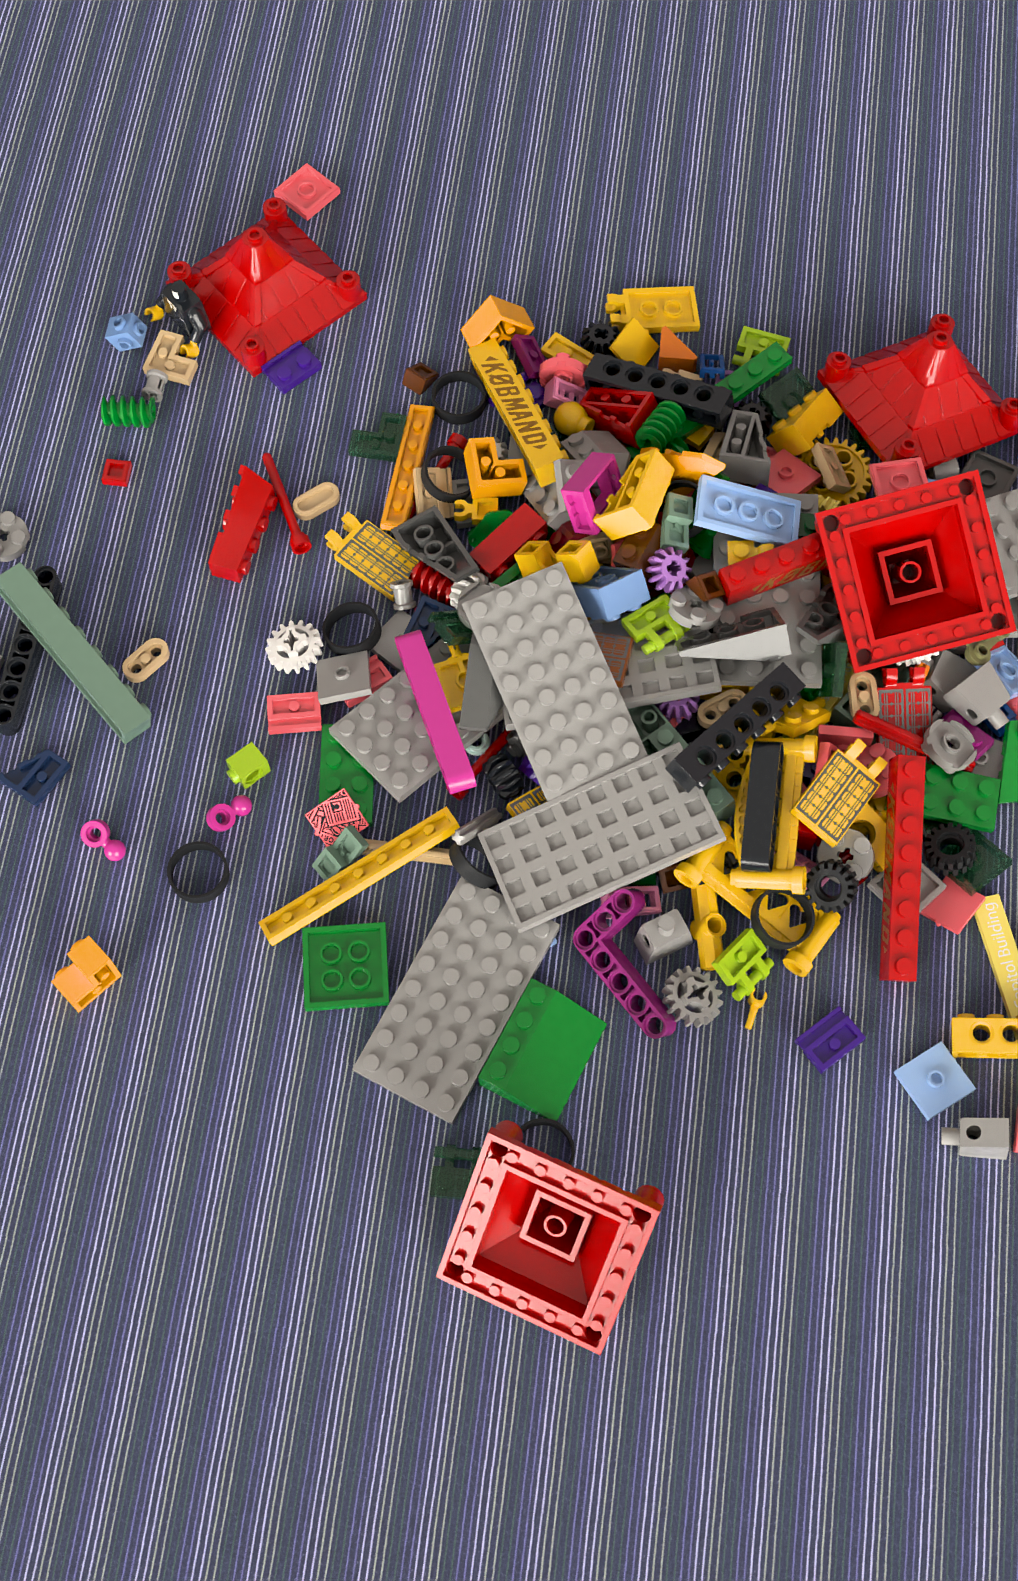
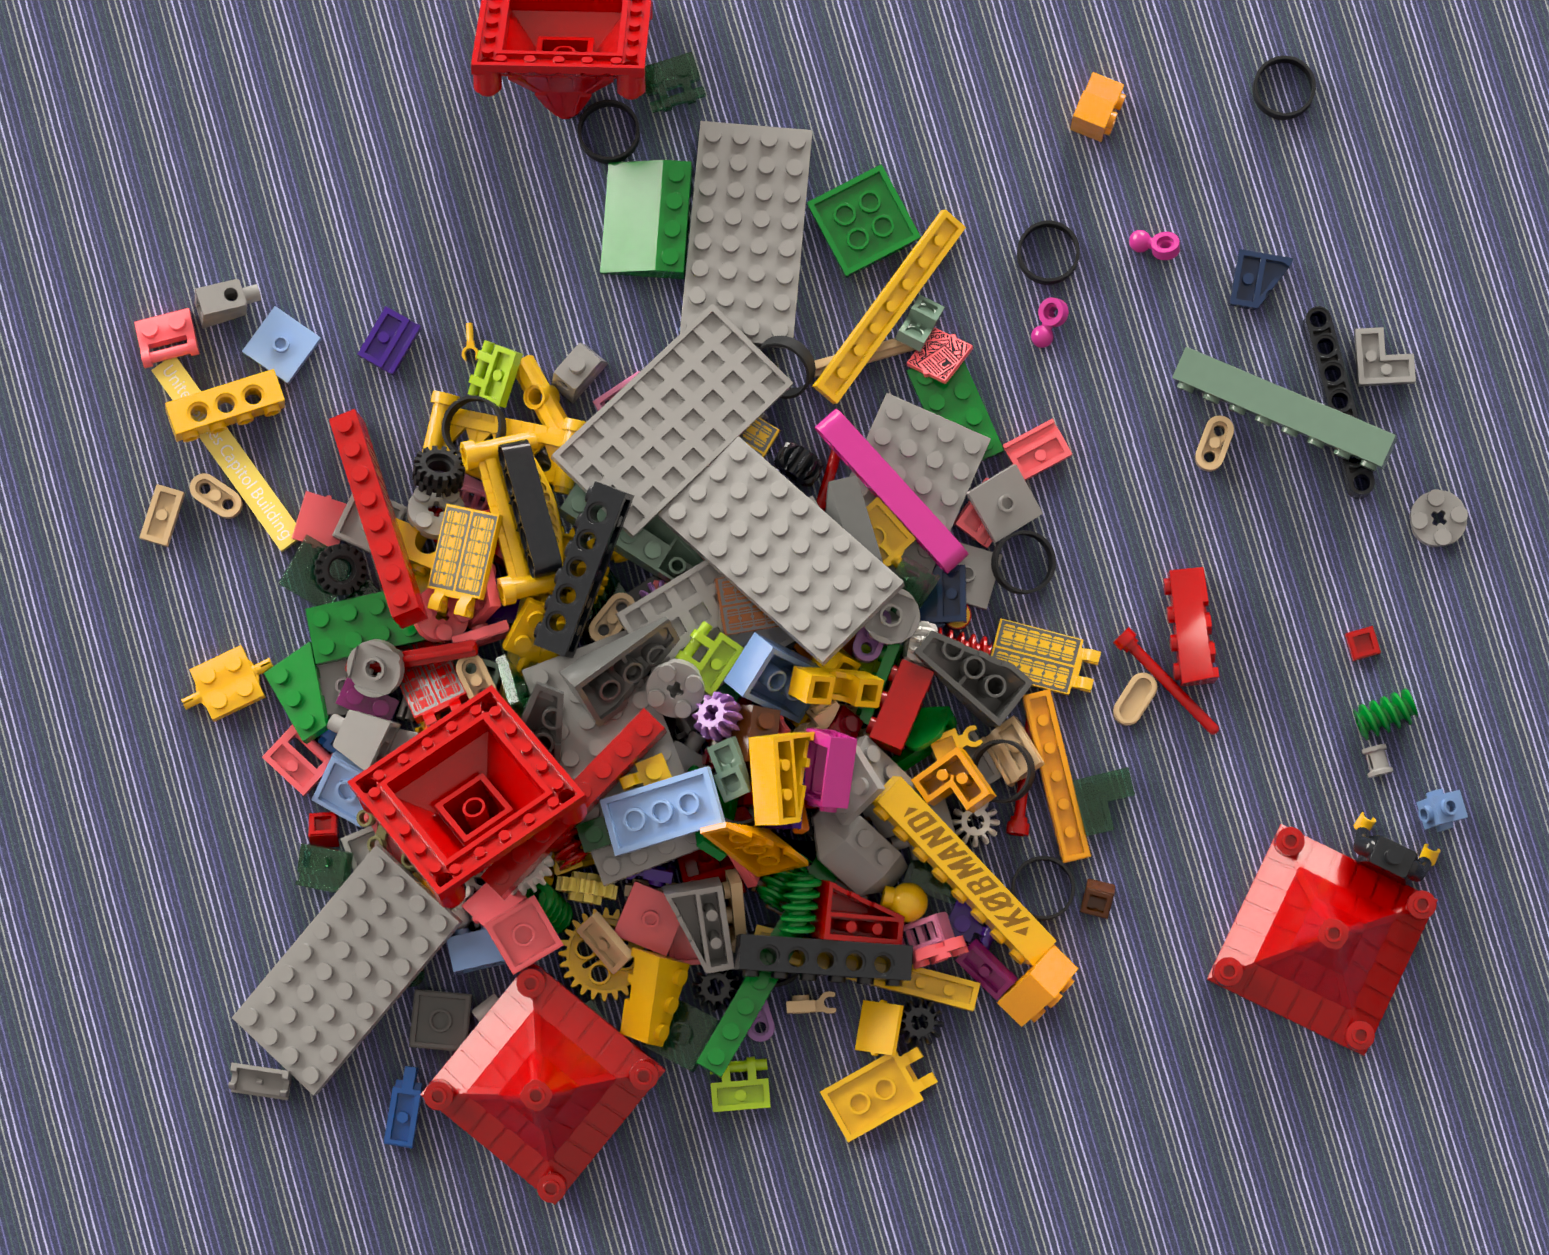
camera: 160 degrees right, 15 degrees up
tan plate [143,330,198,386] -> none
lime brick [226,742,271,790] -> none
dark purple plate [261,340,322,395] -> none
white gear [265,620,323,674] -> none
coral plate [274,163,340,221] -> none
light grey bush [390,579,416,610] -> none
light grey axle [452,808,502,846] -> none
magenta beam [573,888,677,1039] -> none
orange slope [658,326,698,373] -> none
light grey gear [662,966,723,1028] -> none
reddish brown slope [686,570,726,602] -> none
blue tile [699,353,725,379] -> none

